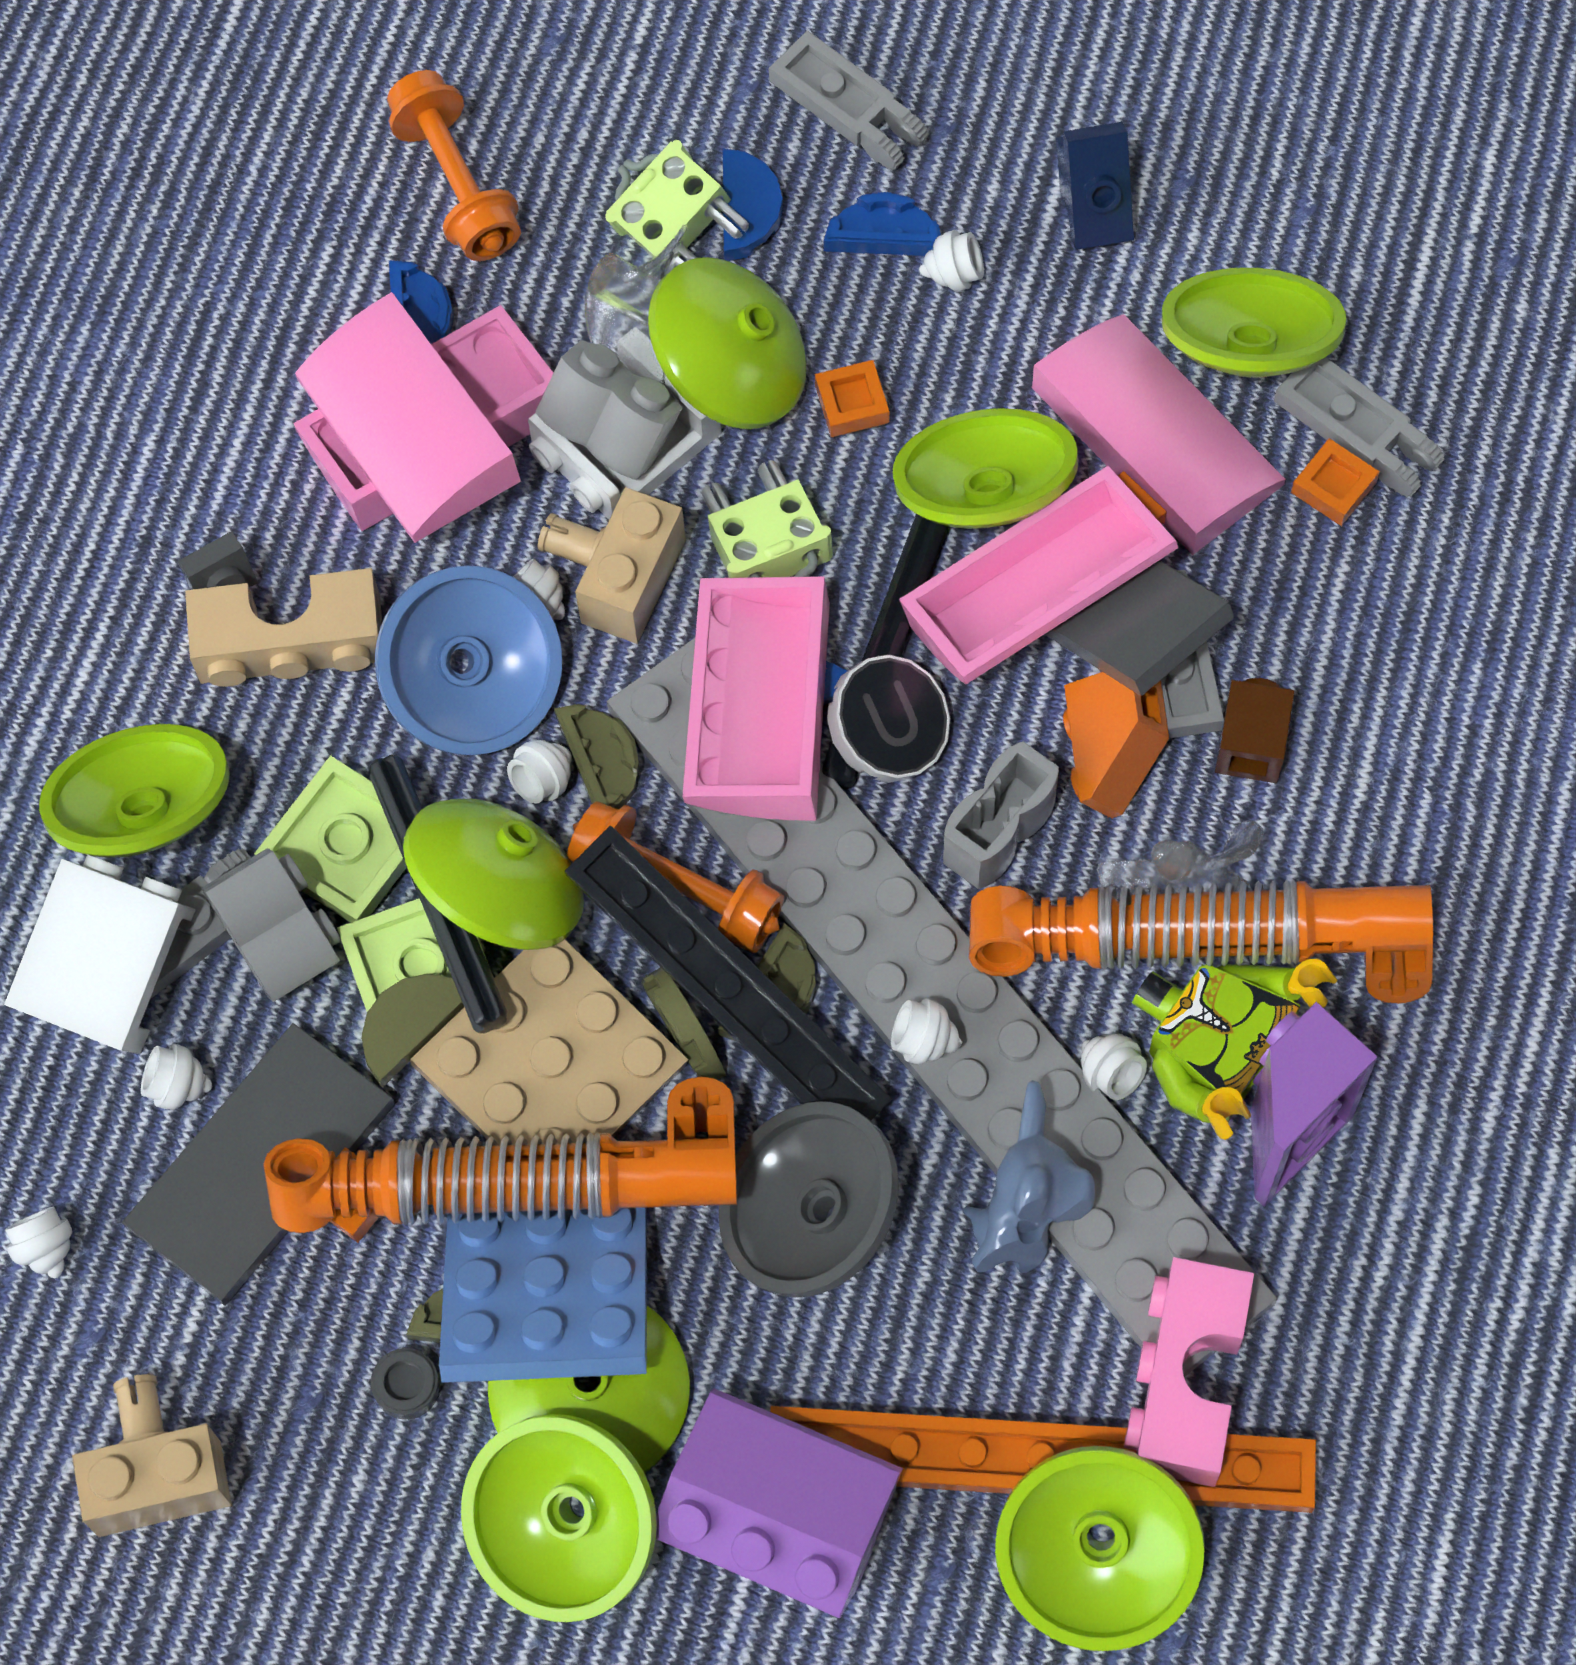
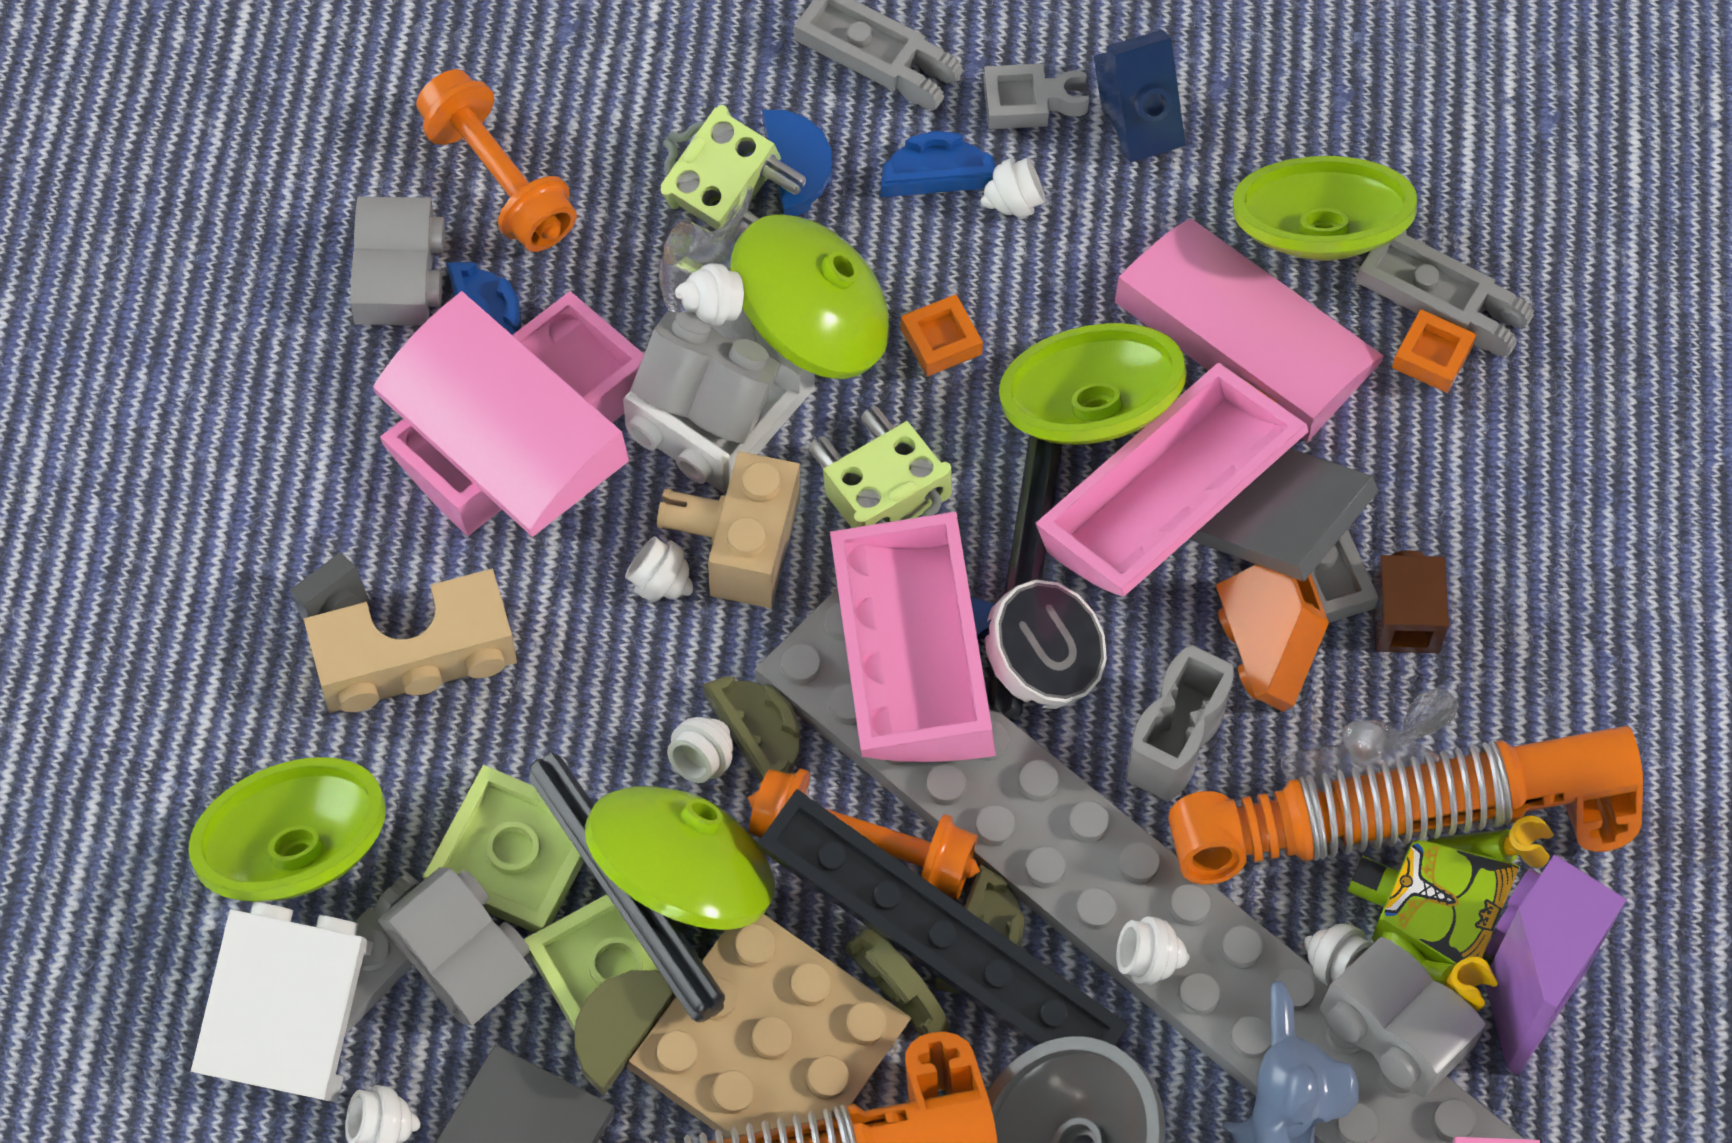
camera: 15 degrees left, 5 degrees down
medium blue dish [375,566,562,755] -> none
none -> light grey brick [350,196,445,326]
none -> white plate [675,263,744,327]
none -> light grey plate [983,64,1089,129]
none -> light grey brick [1319,937,1486,1098]

